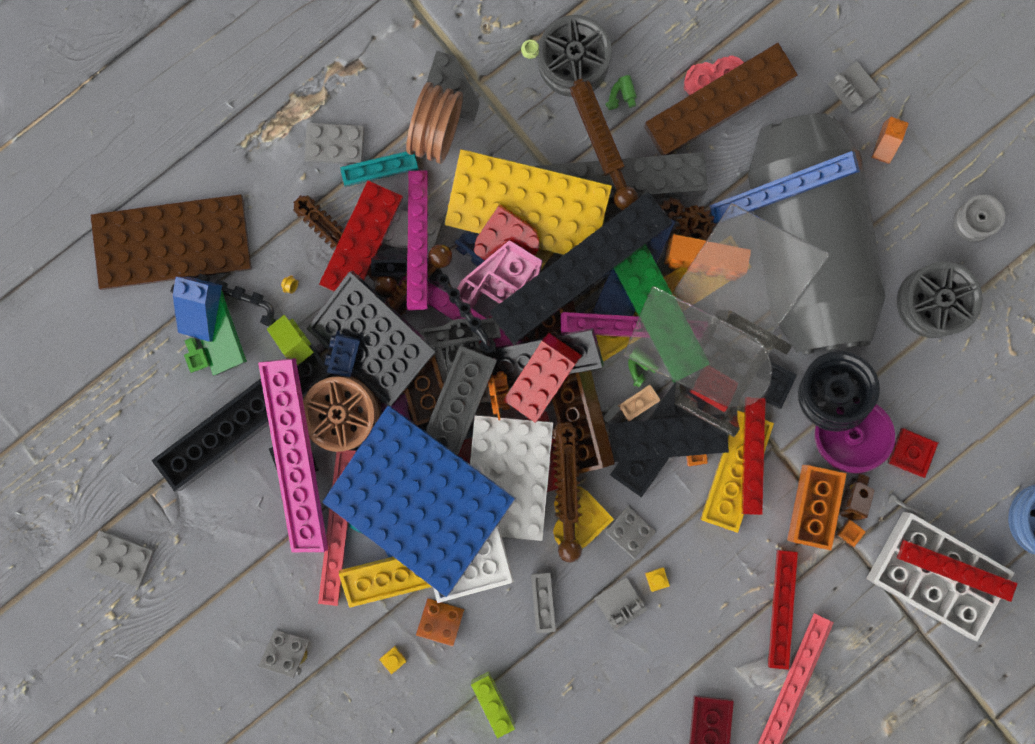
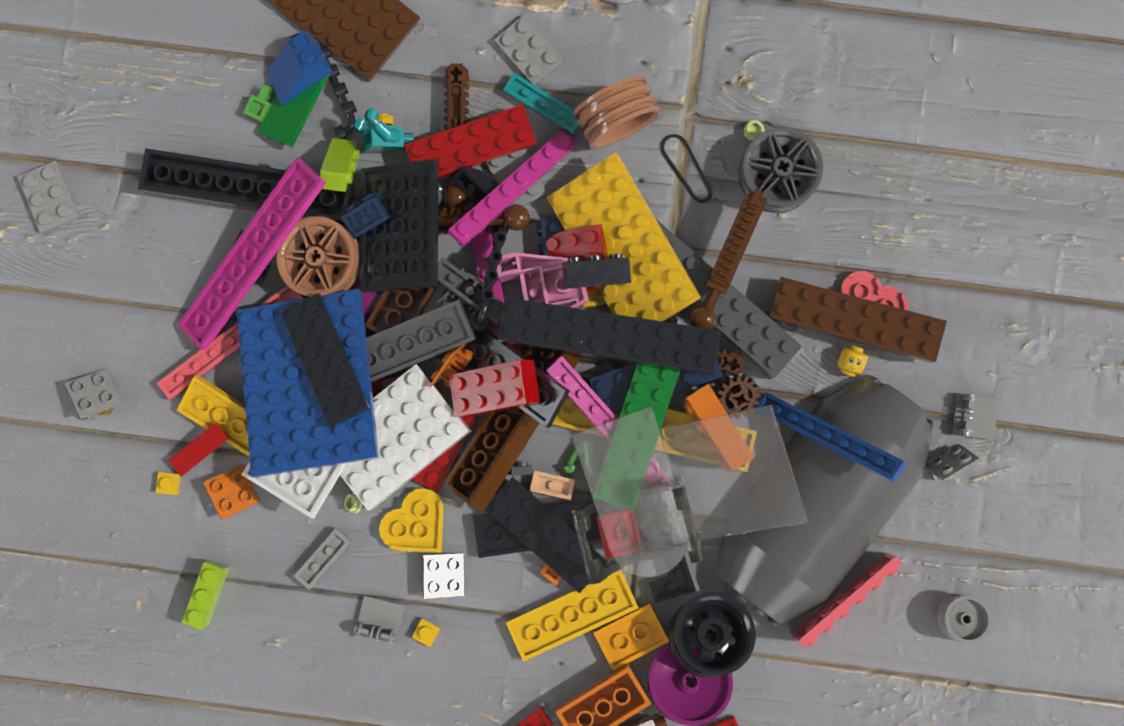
camera: 50 degrees right, 0 degrees up
dark grey plate [426,51,480,121] -> none
reddish brown gear [552,422,583,563] -> none
bright green plant [605,75,637,110] -> none
red plate [741,397,765,515] -> none
orange slope [871,117,909,164] -> none
dark grey wheel [897,261,983,338] -> none
none -> red tile [168,422,230,477]
none -> black plate [281,293,370,427]
none -> yellowish green plate [344,492,363,514]
none -> teal torso [354,108,414,153]
none -> black brick [562,254,631,289]
none -> light orange plate [593,603,668,671]
none -> black piece [661,134,713,203]
none -> coral plate [791,553,902,647]
none -> yellow head [837,344,868,377]
none -> light grey hinge [925,444,980,481]

